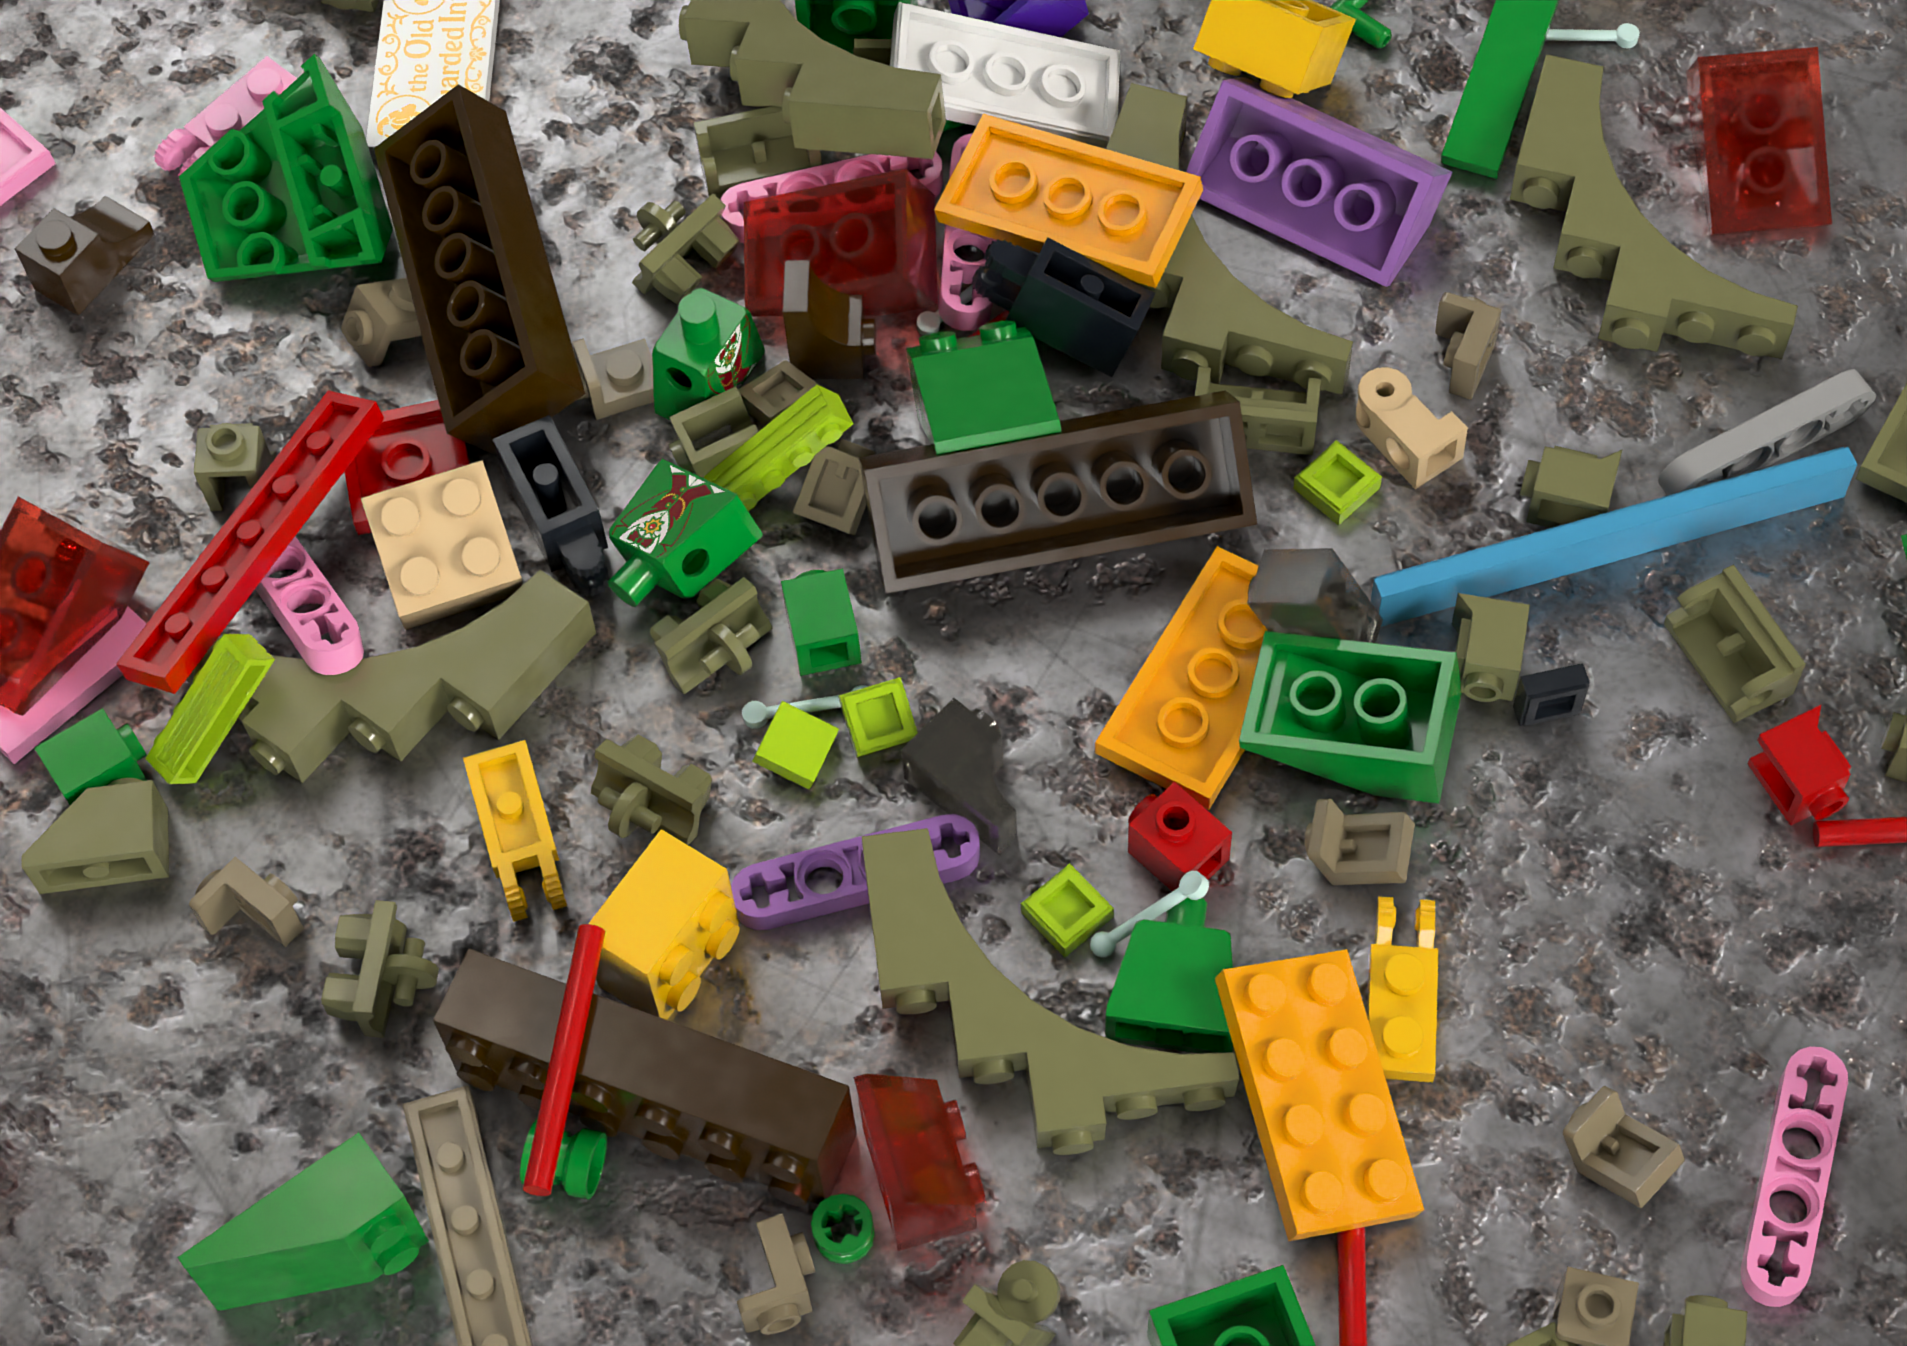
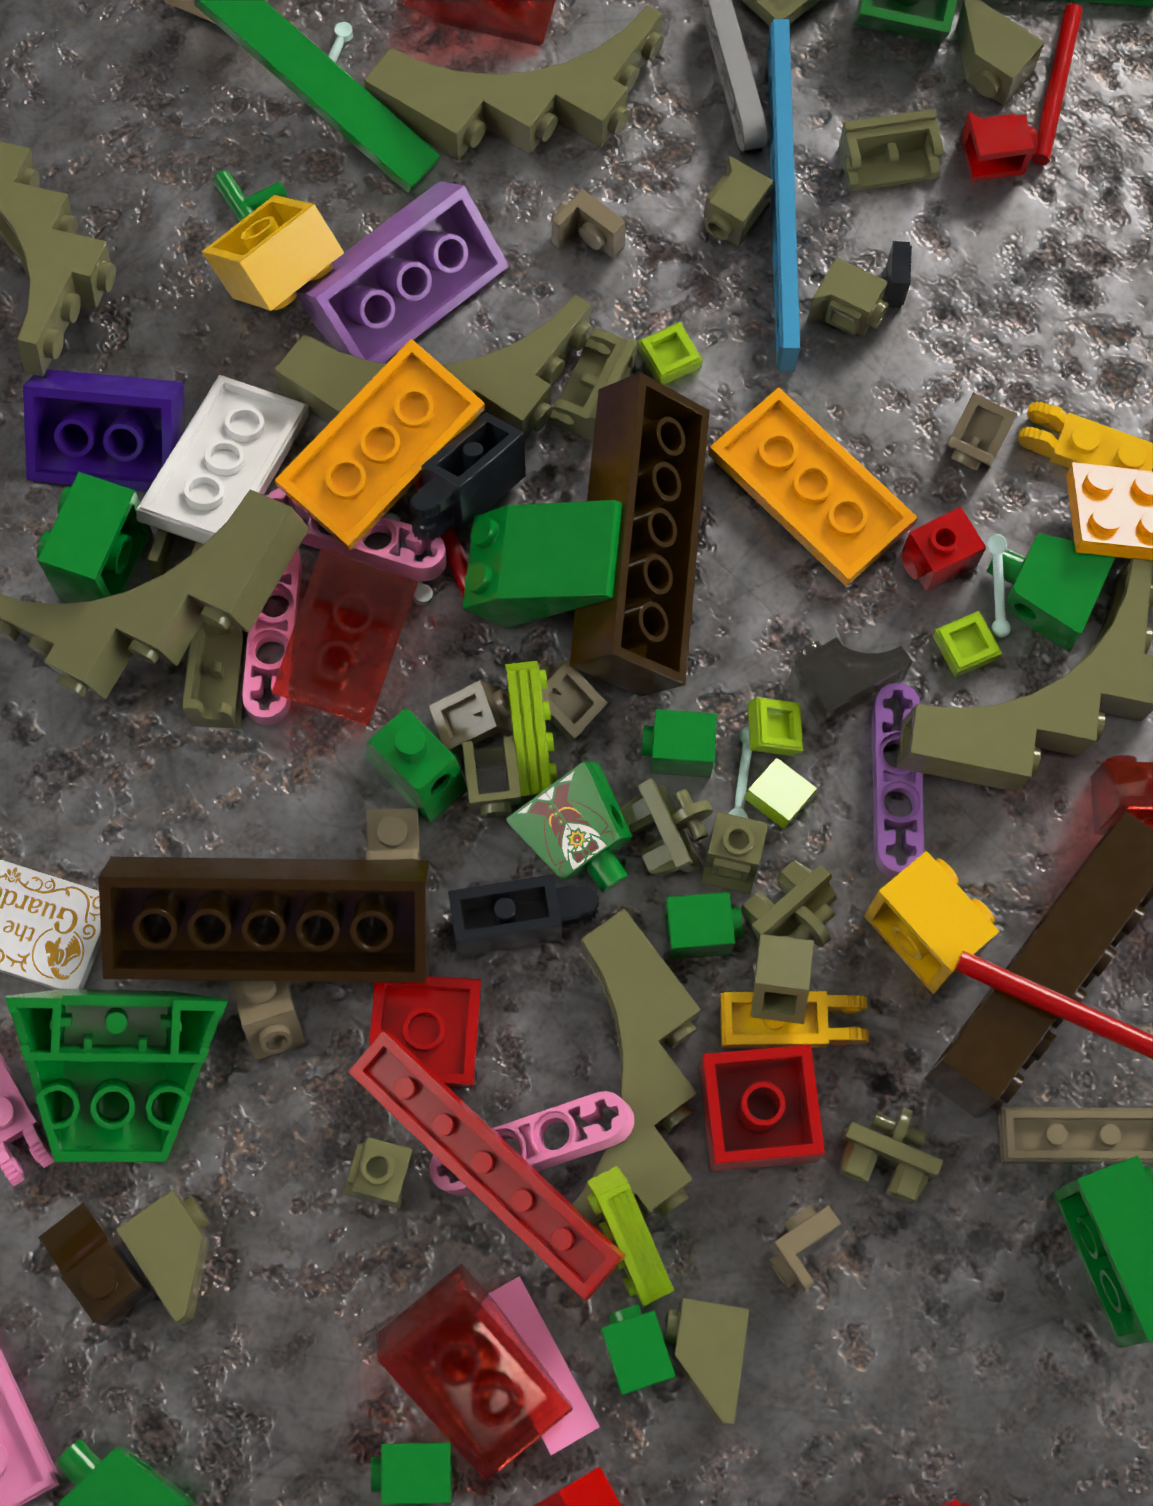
camera: 80 degrees left, 10 degrees up
tan brick [361,460,523,630] -> none
green wheel [520,1118,607,1200] -> none
olive hips [632,194,740,305] -> none
dark brown arch [783,260,876,379] -> none
green slope [1239,631,1462,804] -> none
clear smoke arch [1247,548,1383,643] -> none
tan leg [1355,367,1468,490] -> none
none -> olive slope [116,1190,210,1326]
none -> green brick [664,892,743,960]
none -> red brick [698,1044,825,1172]
none -> olive window [700,811,769,895]
none -> olive brick [751,934,814,1024]

